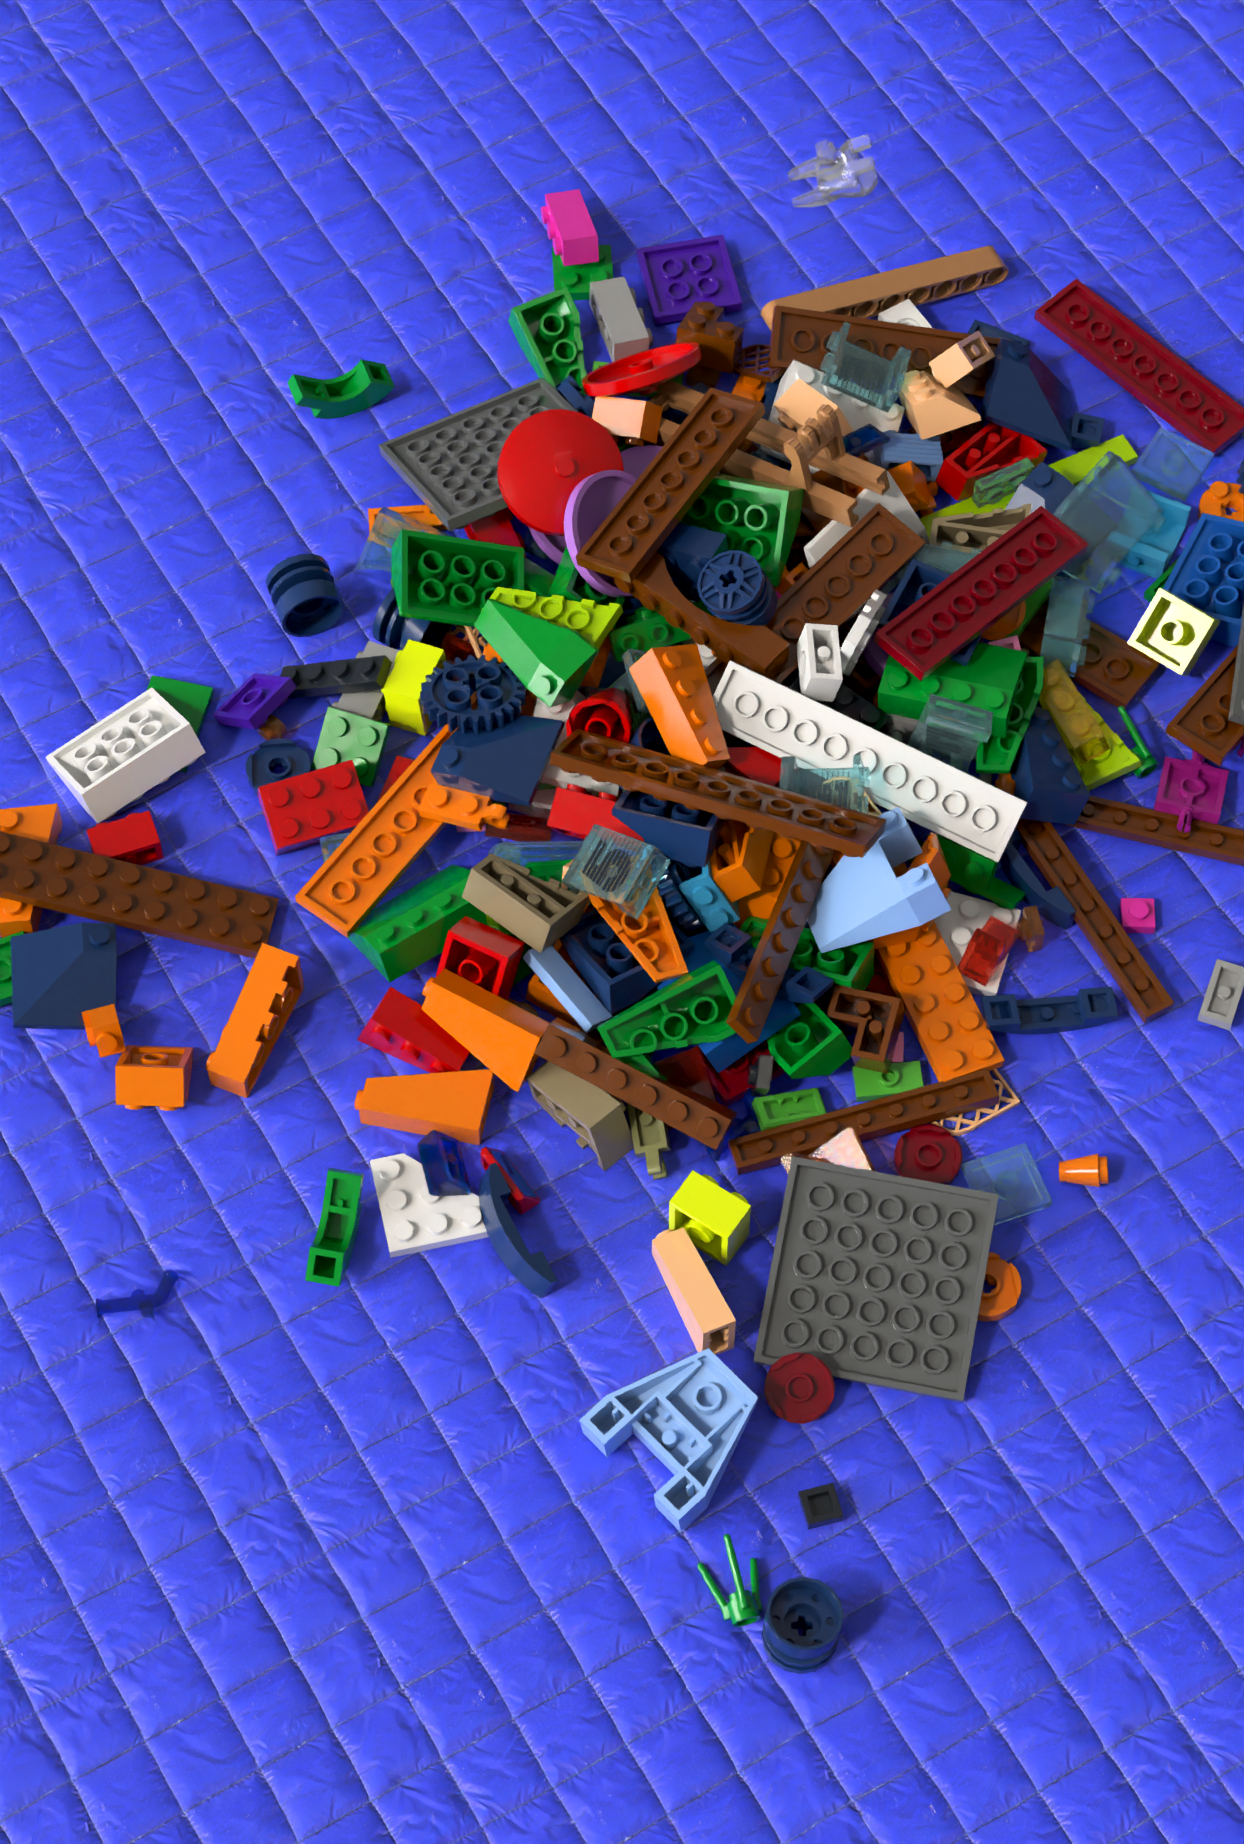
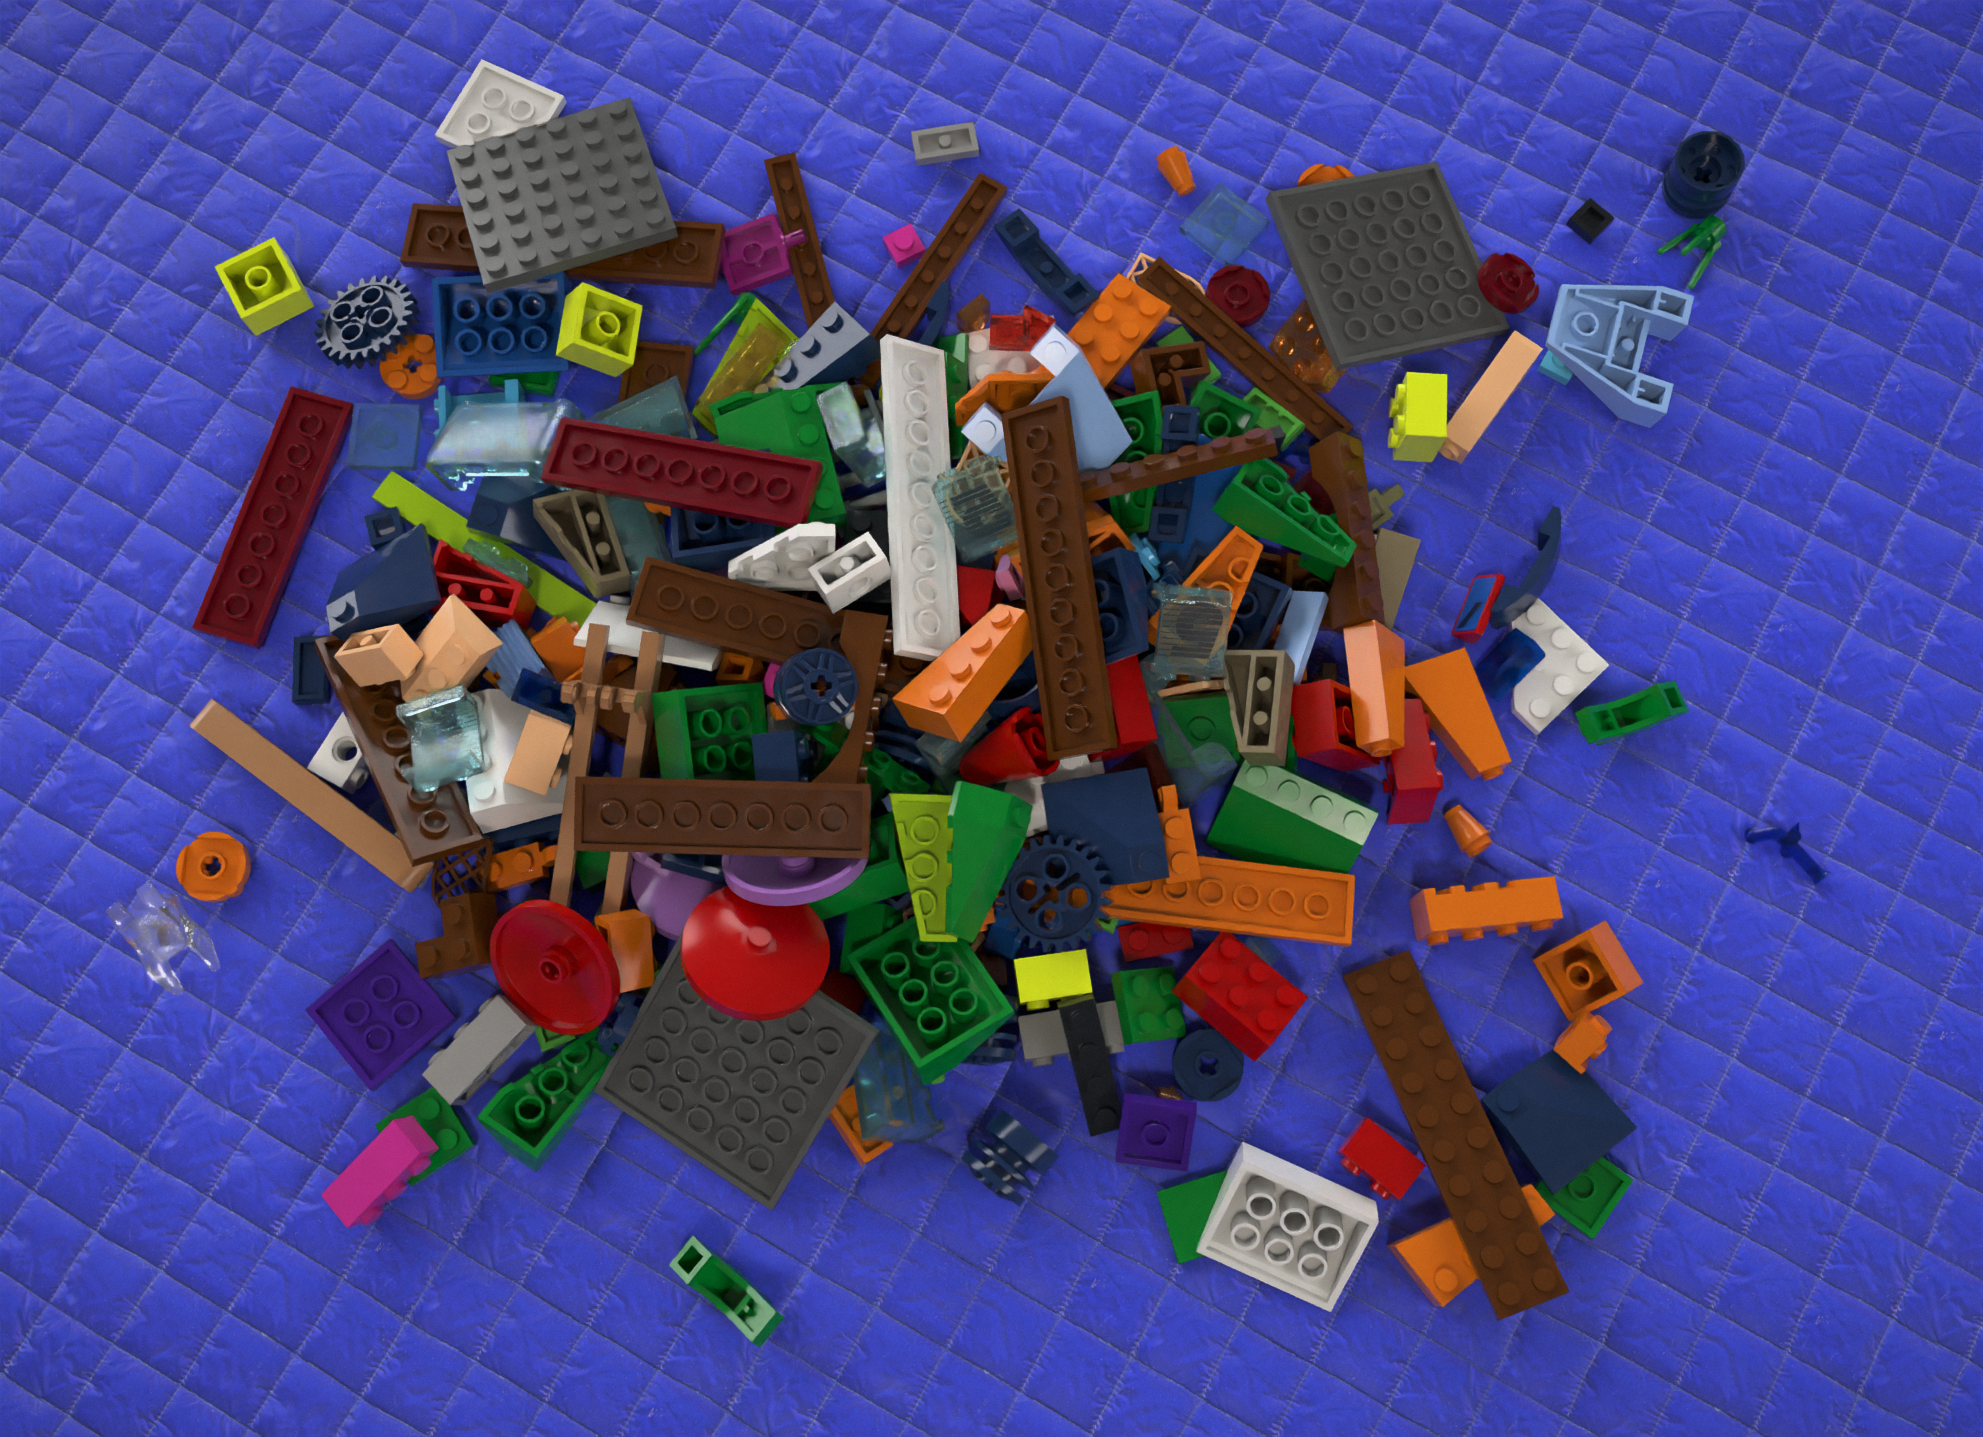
camera: 120 degrees left, 15 degrees up
none -> orange plate [176,832,251,903]
none -> orange cone [1443,805,1493,858]

